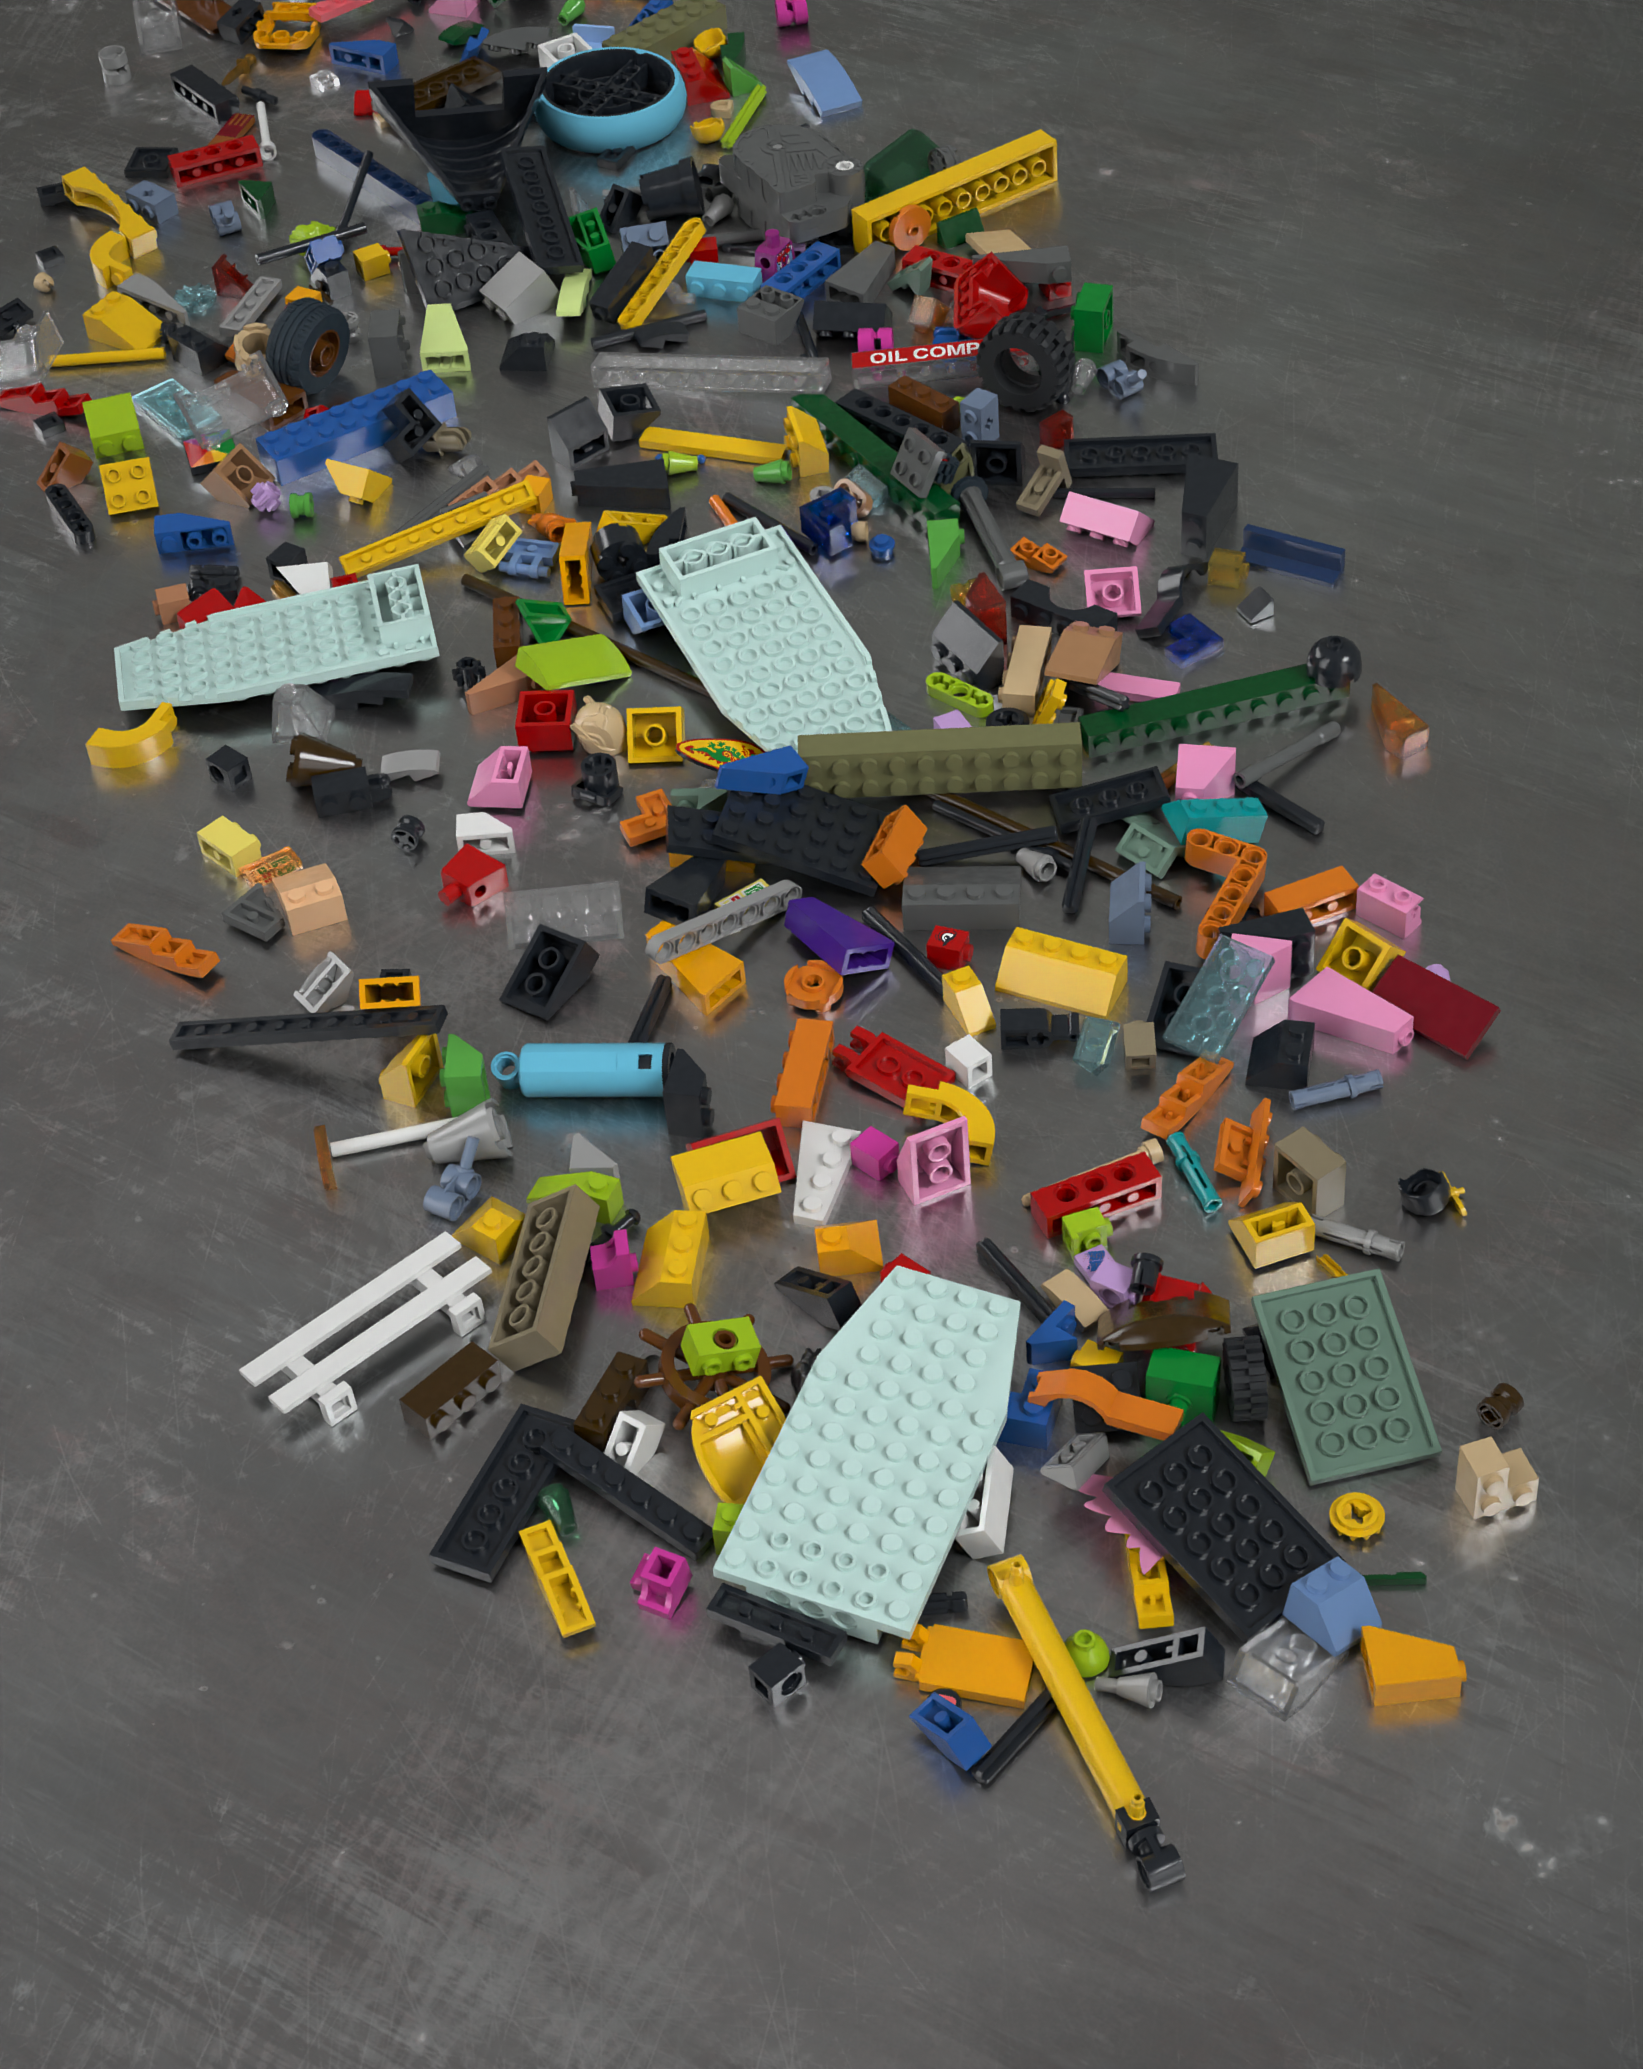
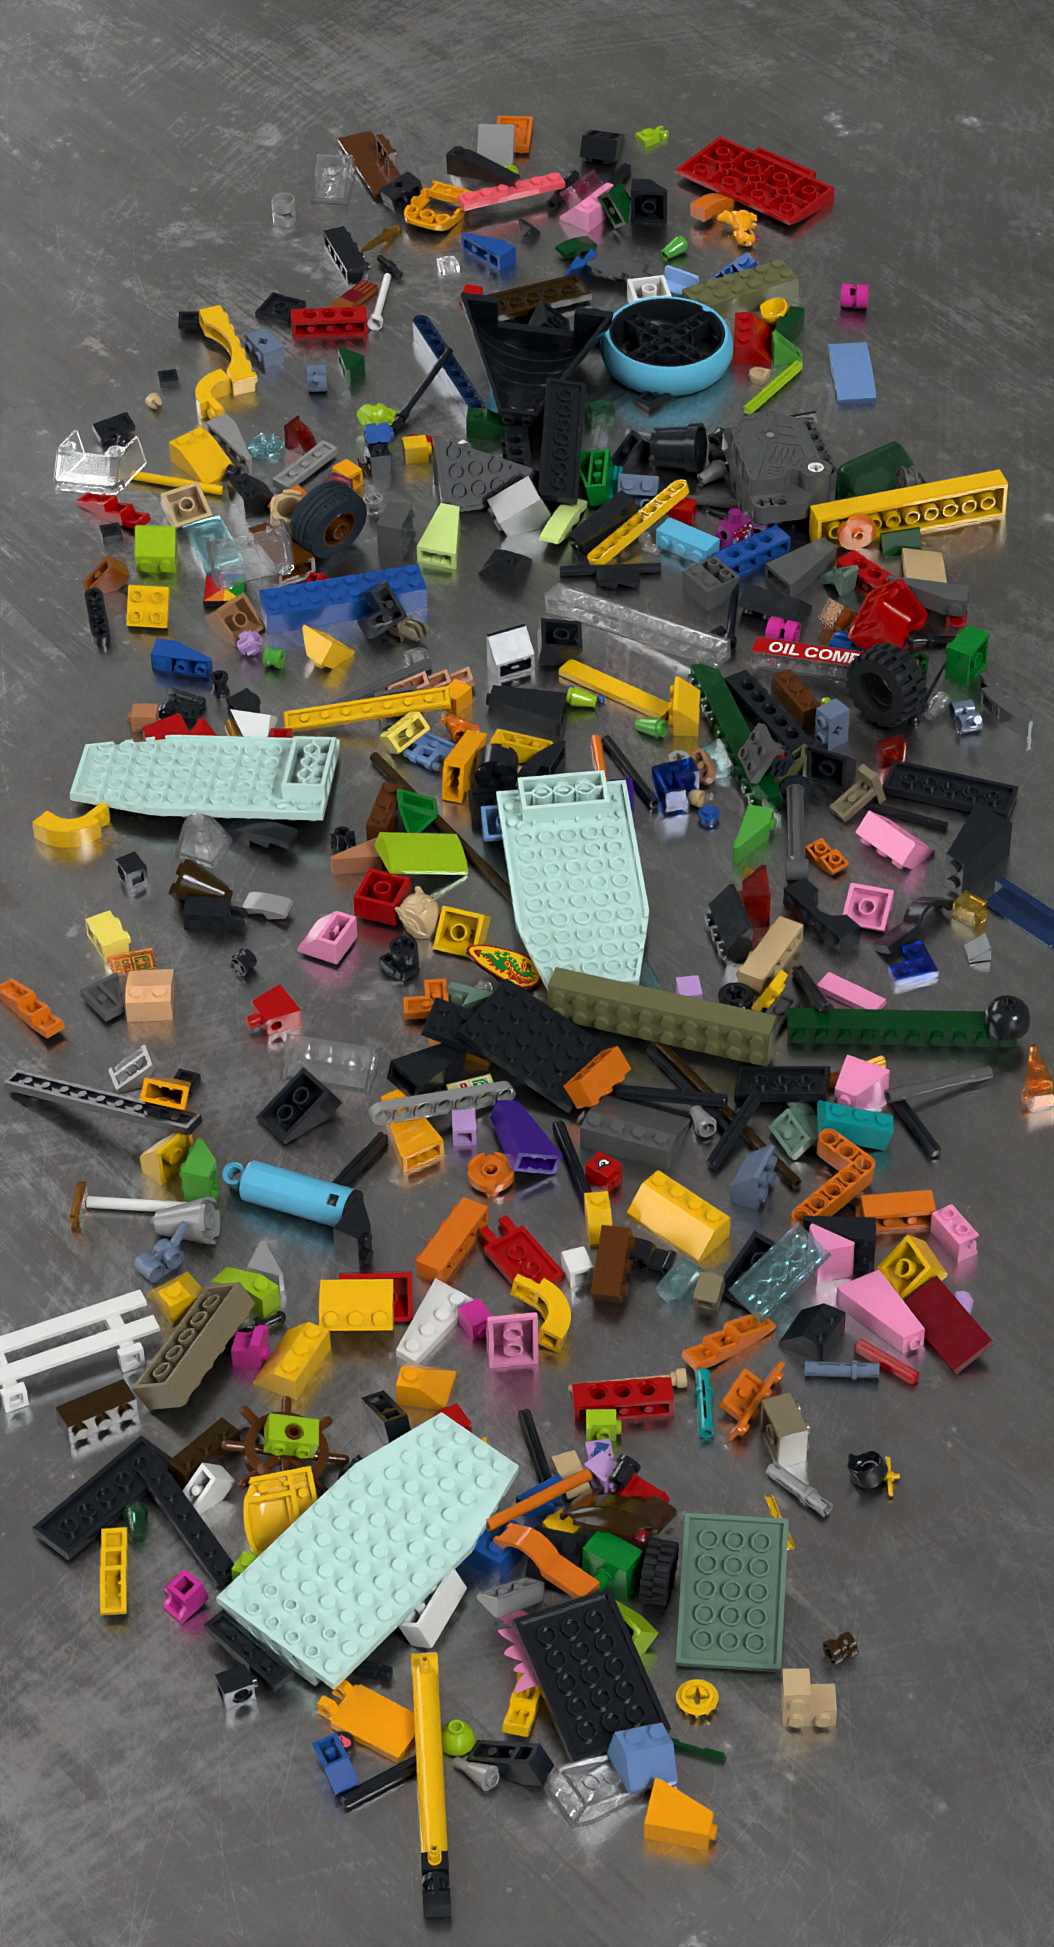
camera: 15 degrees right, 0 degrees up
black piece [255,222,367,266] -> none
white slope [456,812,516,855] -> none
yellow hair [690,117,725,144] -> none
blue slope [715,745,809,795] -> none
lime beam [926,672,994,718] -> none
medium nougat slope [1044,621,1123,685] -> none
yellow slope [1228,1202,1315,1269] -> none
none -> tan slope [160,481,213,529]
none -> black bush [210,670,230,698]
none -> lavender brick [452,1109,477,1147]
none -> orange piece [485,1468,592,1531]
none -> clear green brick [585,398,615,428]
none -> reddish brown brick [590,1225,636,1304]
none -> teal axle [609,465,623,500]
none -> red axle [854,1339,920,1385]

